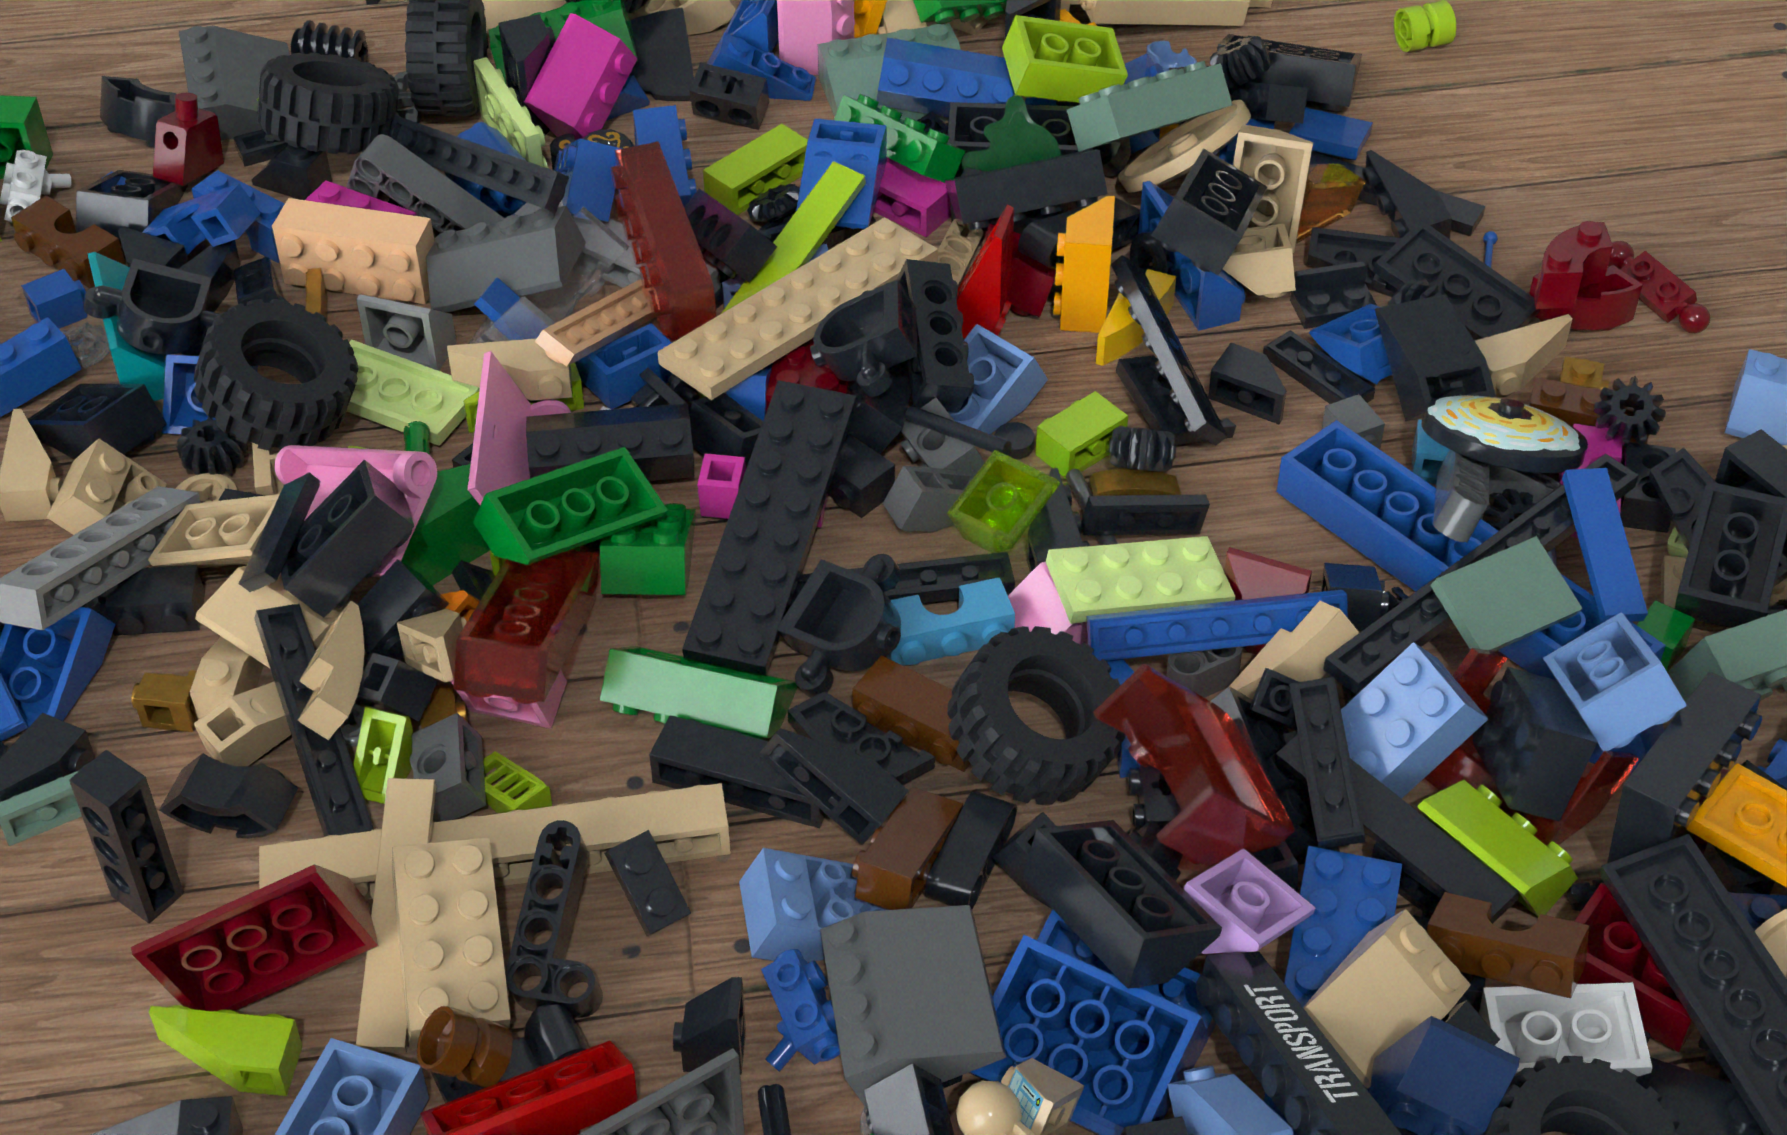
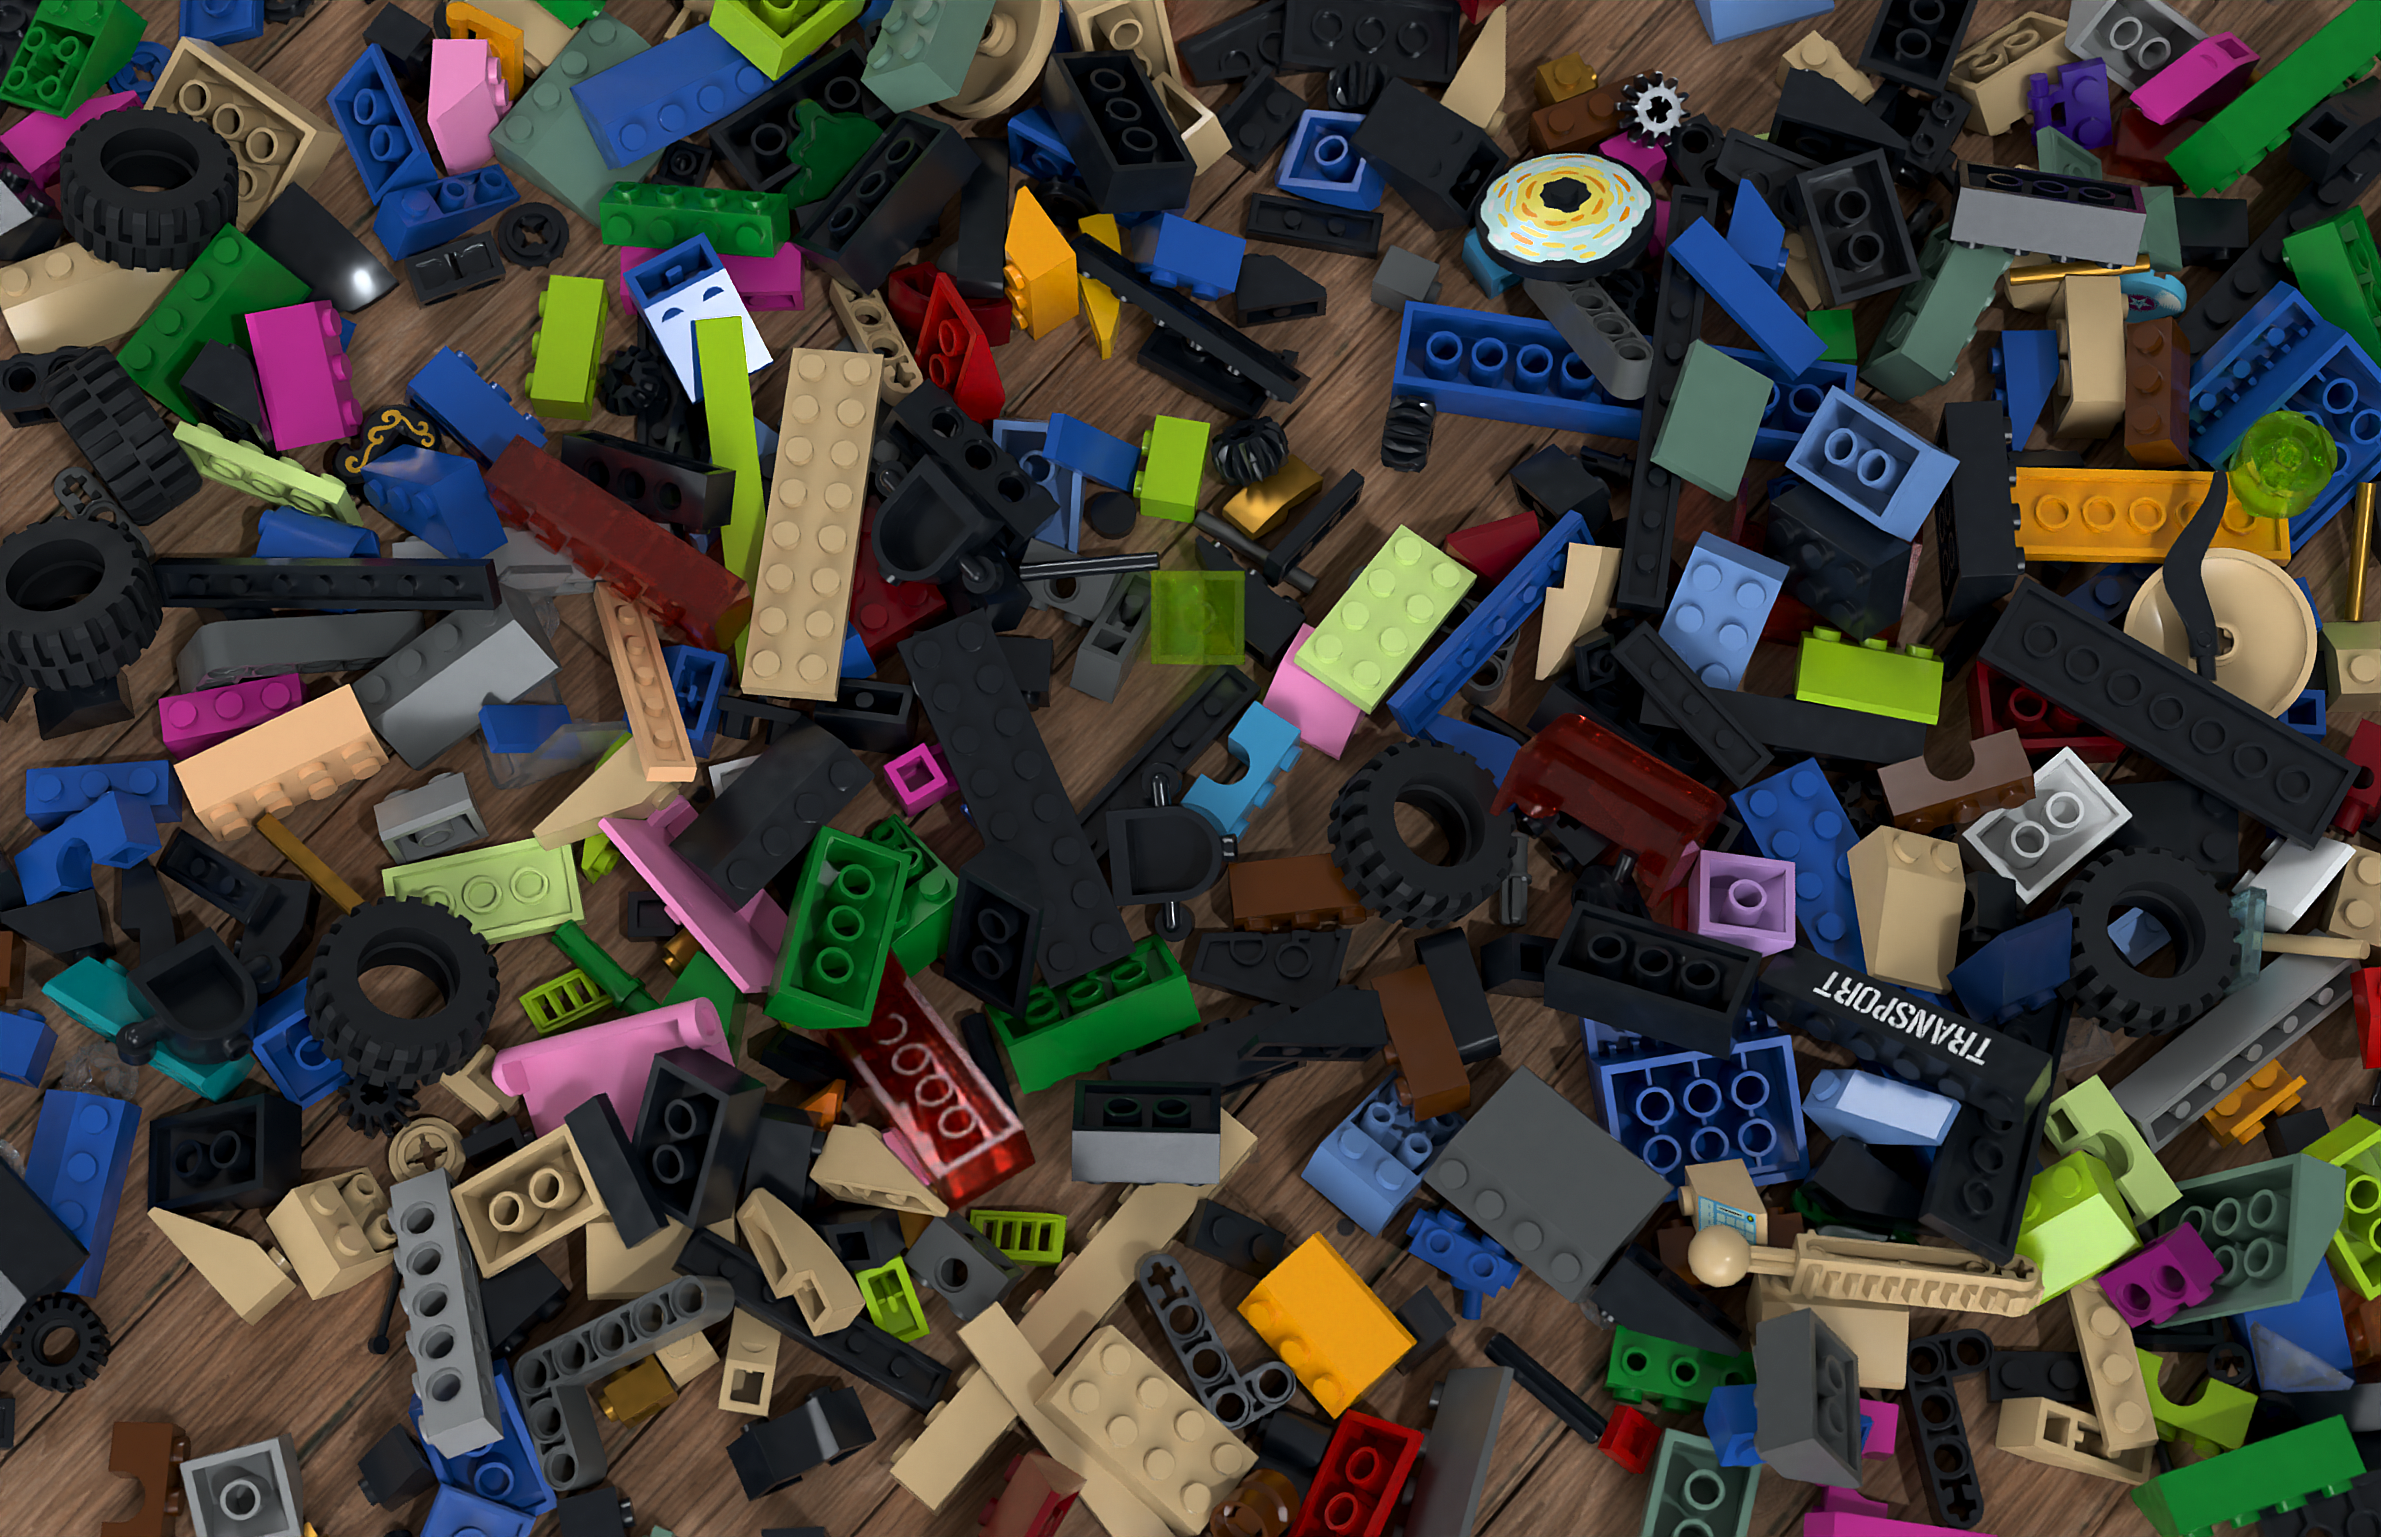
camera: 40 degrees left, 25 degrees up
none -> black gear [498,202,570,271]
none -> dark grey beam [513,1275,735,1491]
none -> black slope [943,840,1045,1021]
none -> black axle [960,1013,1026,1150]
none -> blue tile [1042,413,1142,493]
none -> black slope [1072,1080,1221,1187]
none -> blue slope [1130,212,1247,302]
none -> light orange slope [1237,1231,1417,1420]
none -> black gear [1380,394,1437,473]
none -> dark grey axle [1499,832,1532,928]
none -> blue slope [1710,178,1789,298]

